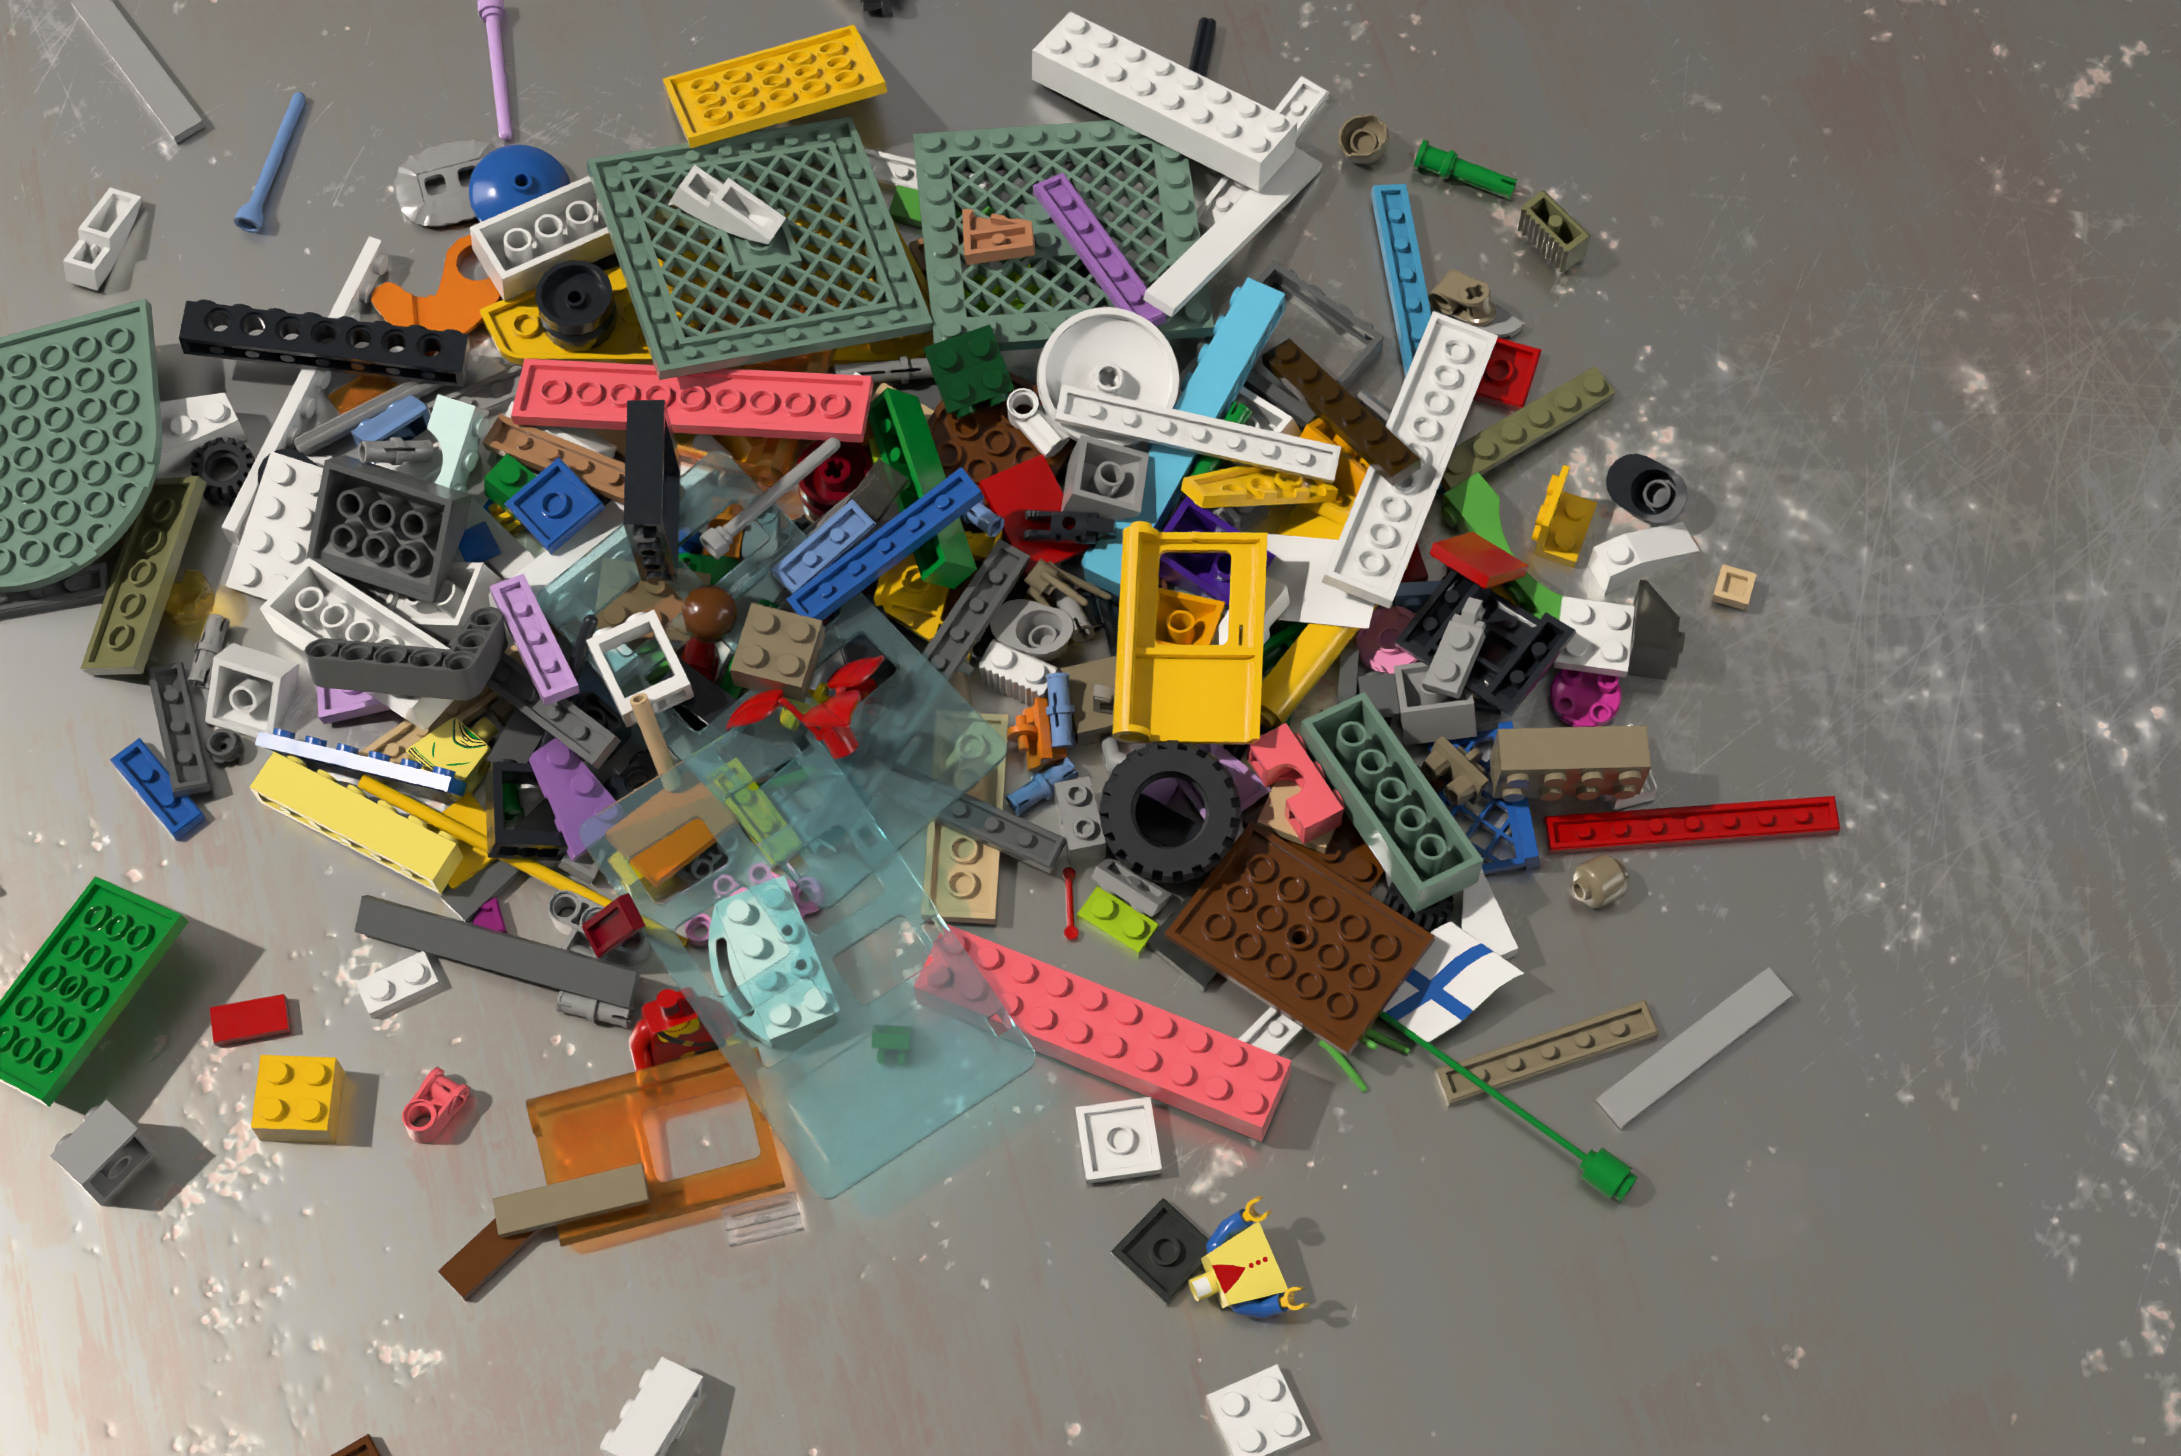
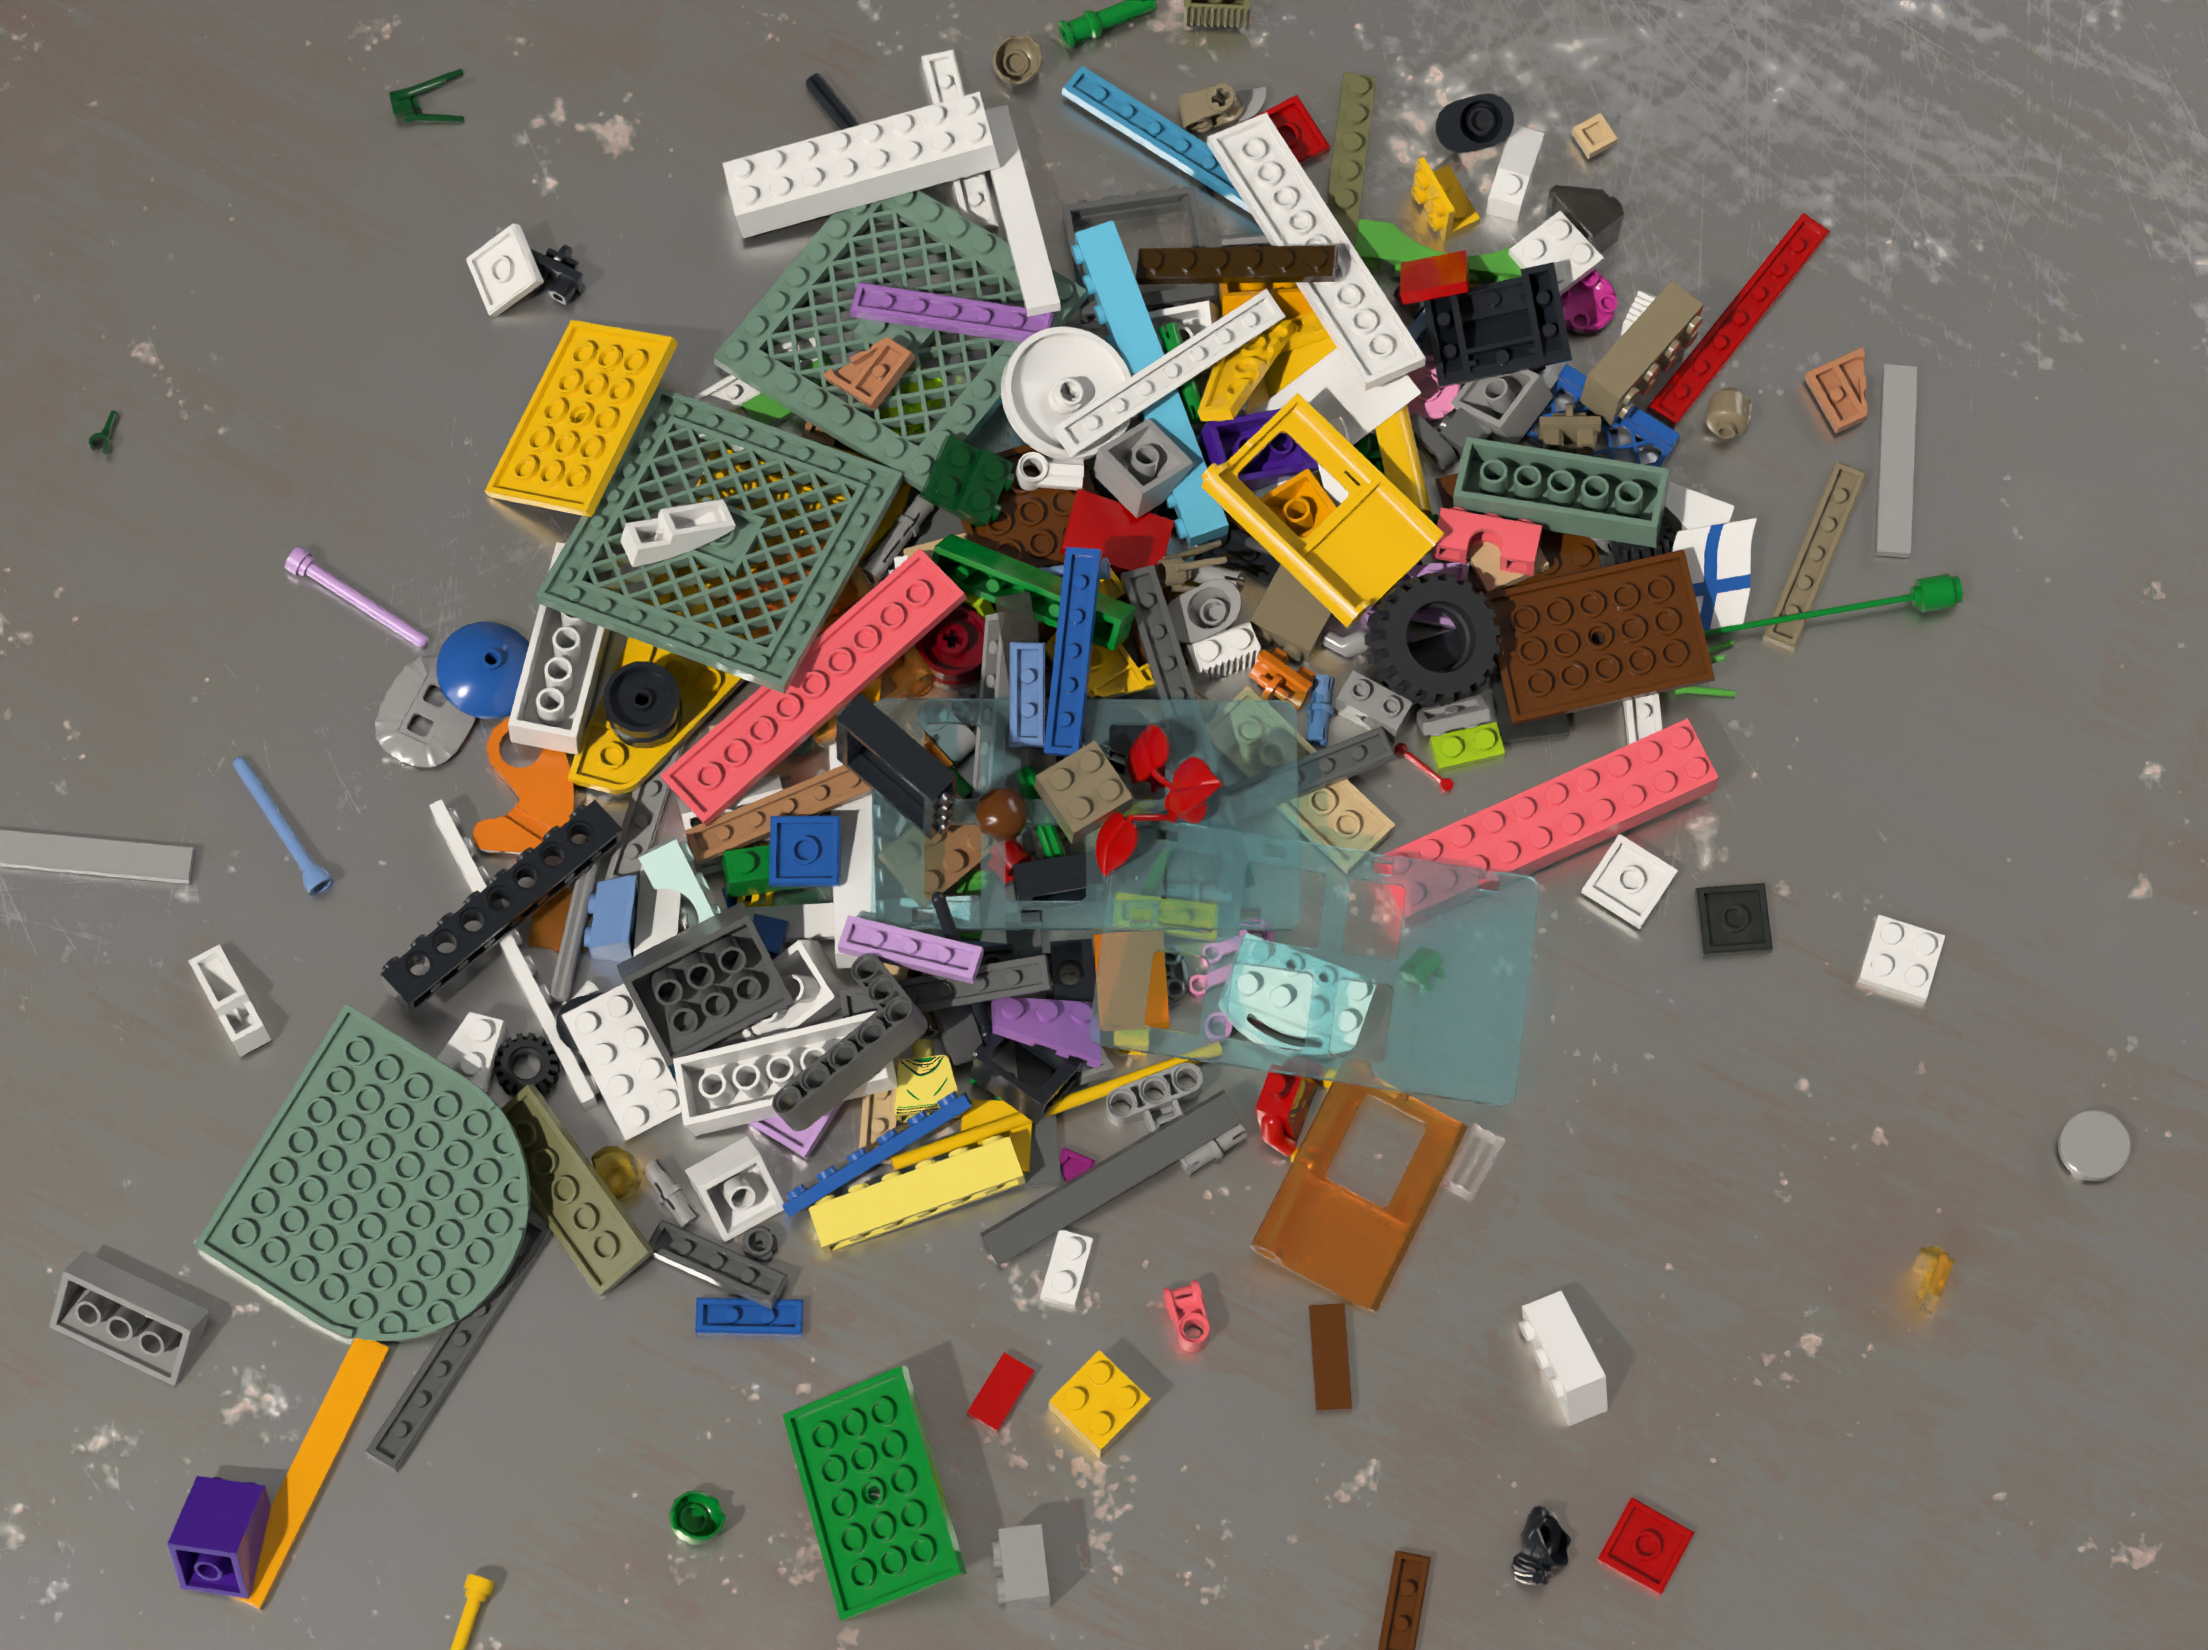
camera: 50 degrees left, 5 degrees up
light grey pin [358,437,434,465] -> none
dark tan tile [492,1163,651,1238] -> none
dark red tile [581,893,646,958] -> none
white window [586,610,694,727] -> none
tan piece [630,693,682,792] -> none
light grey piece [699,437,840,559] -> none
black hinge [1023,509,1117,544] -> none
medium blue pin [1046,672,1075,748] -> none
light grey tile [1093,684,1115,714] -> none
torso [1189,1196,1310,1319] -> none
light grey hinge [1423,597,1486,699] -> none
none -> nougat wing [1804,347,1867,434]

